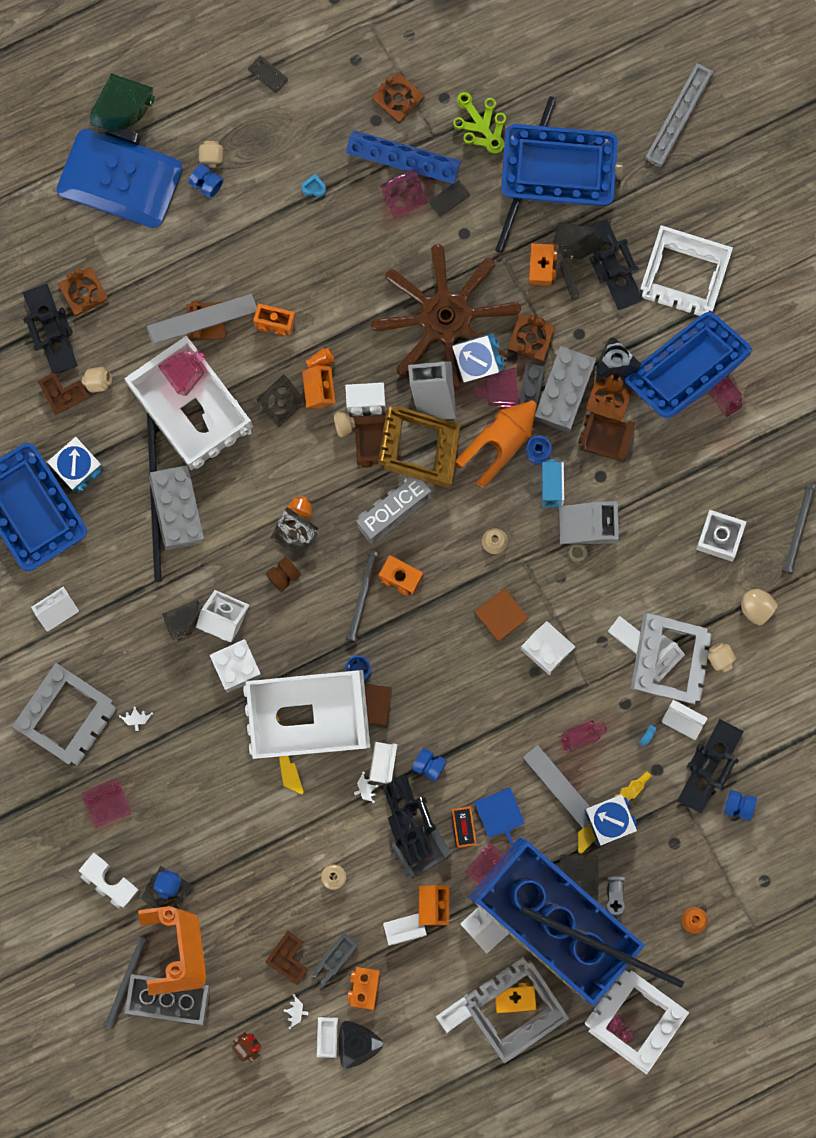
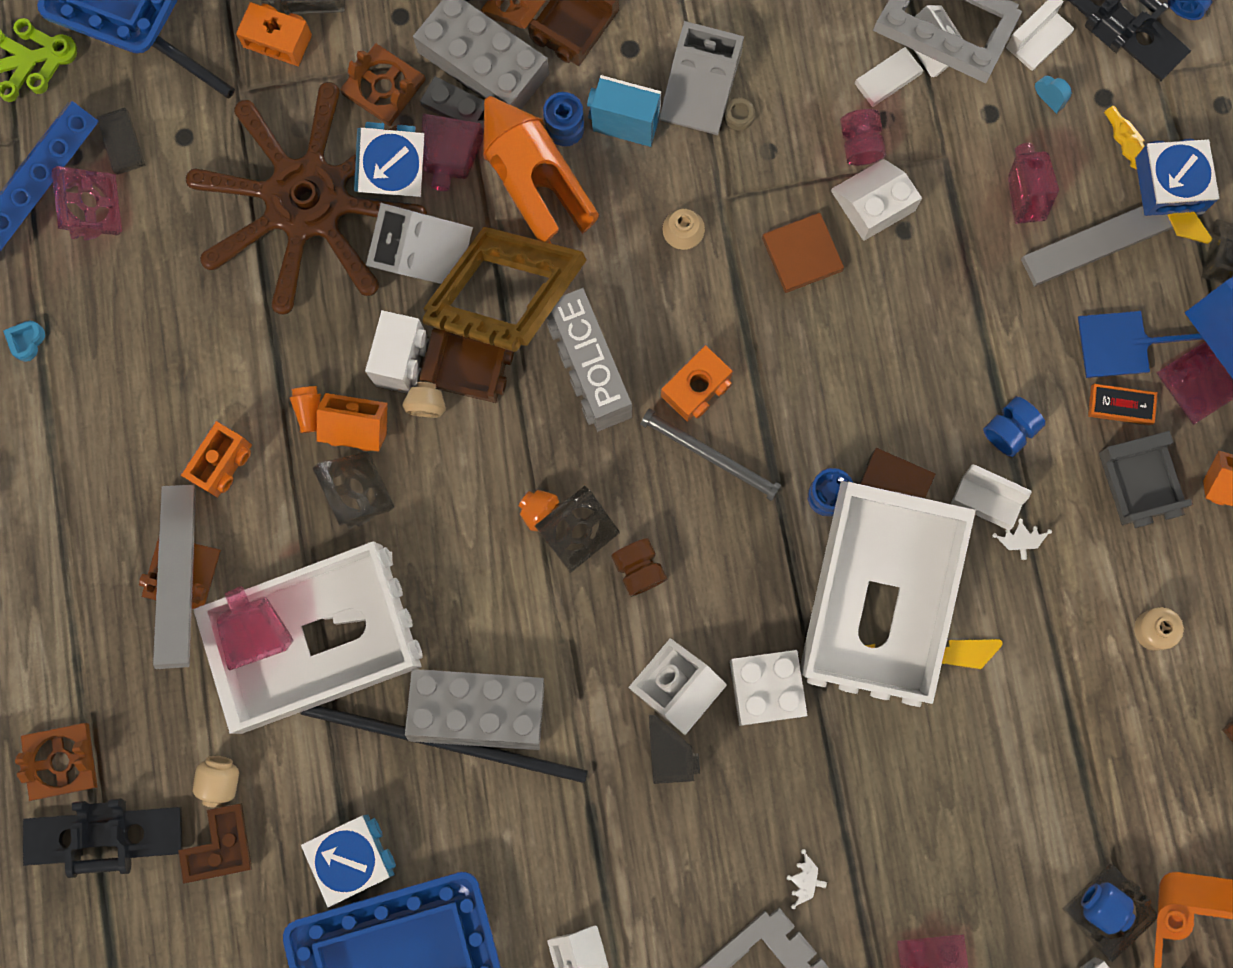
camera: 75 degrees left, 0 degrees up
black piece [383,774,436,868] -> none
none -> clear pink wheel [840,109,886,166]

